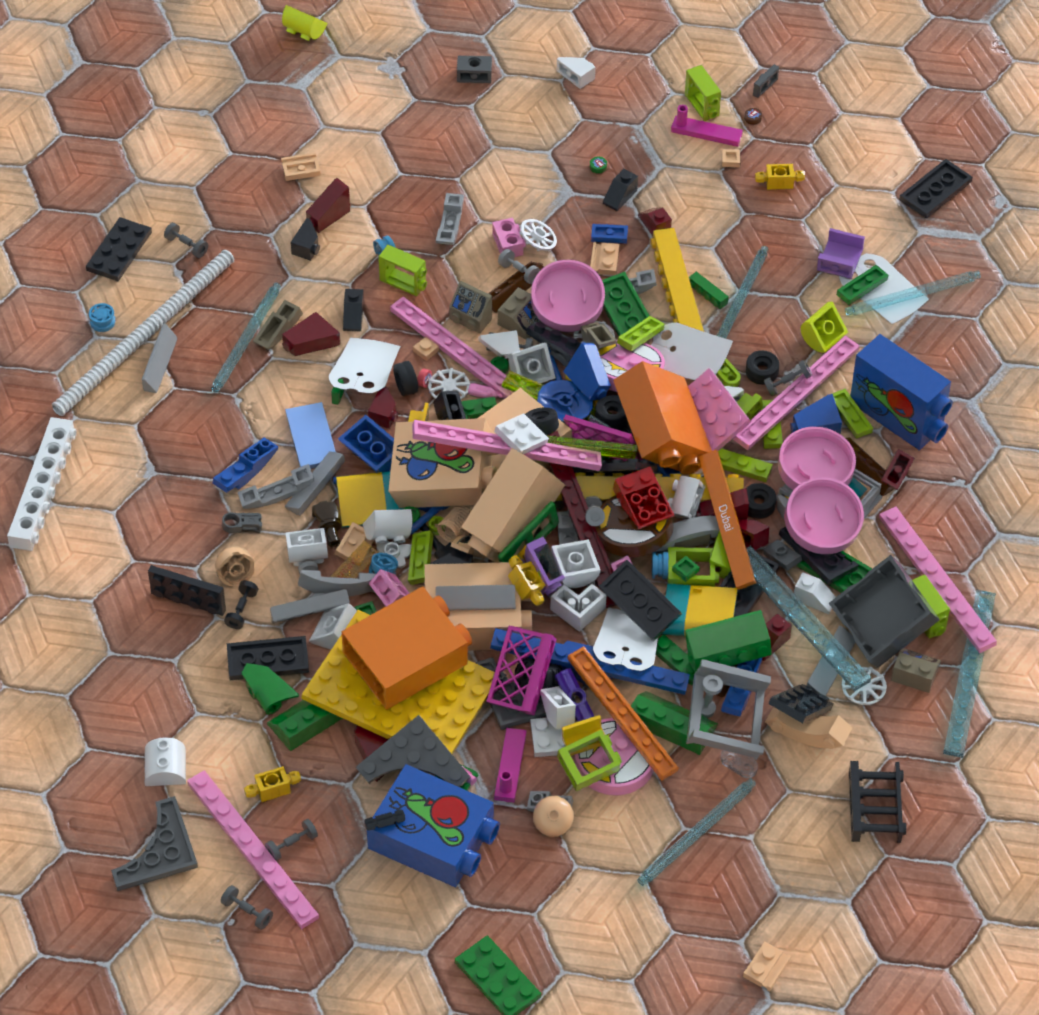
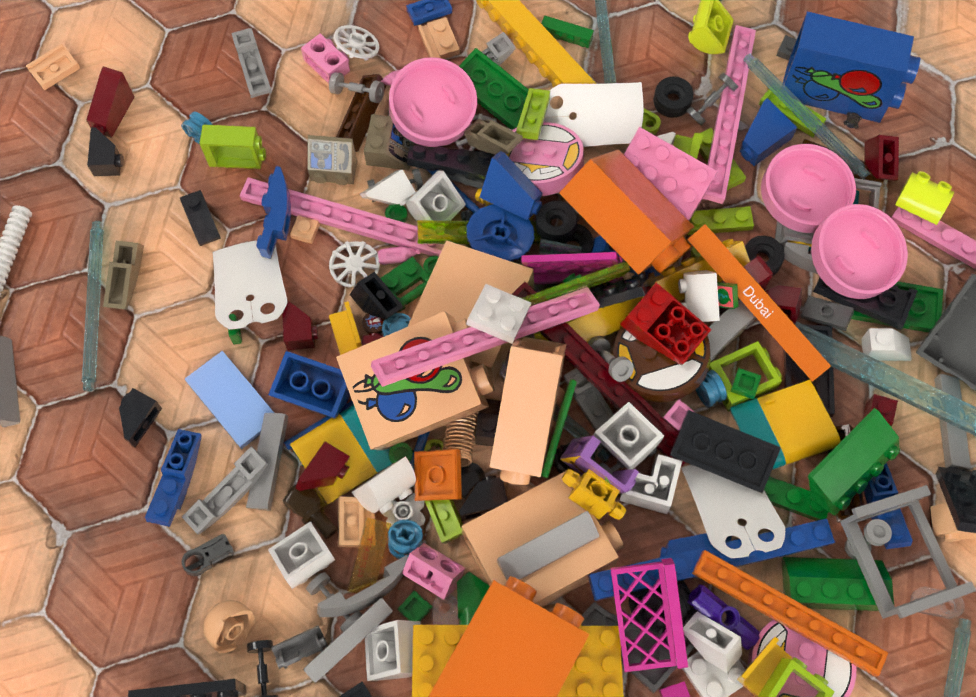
camera: 25 degrees left, 15 degrees up
dark red slope [282,312,340,356] -> none
black tyre [393,361,418,396] -> none
coral tile [417,368,432,388] -> none
light nougat slope [451,534,475,554] -> none
black tyre [525,407,559,435] -> none
lime panel [709,531,731,579] -> none
none -> black slope [119,388,162,448]
none -> blue slope [256,166,291,259]
none -> flat silver hinge [271,625,328,669]
none -> dark red slope [295,441,350,491]
none -> orange tile [414,449,462,501]
none -> green tile [717,282,739,309]
none -> clear light blue piece [743,53,870,179]
none -> clear smoke piece [843,112,862,129]
none -> neon yellow brick [895,171,954,225]

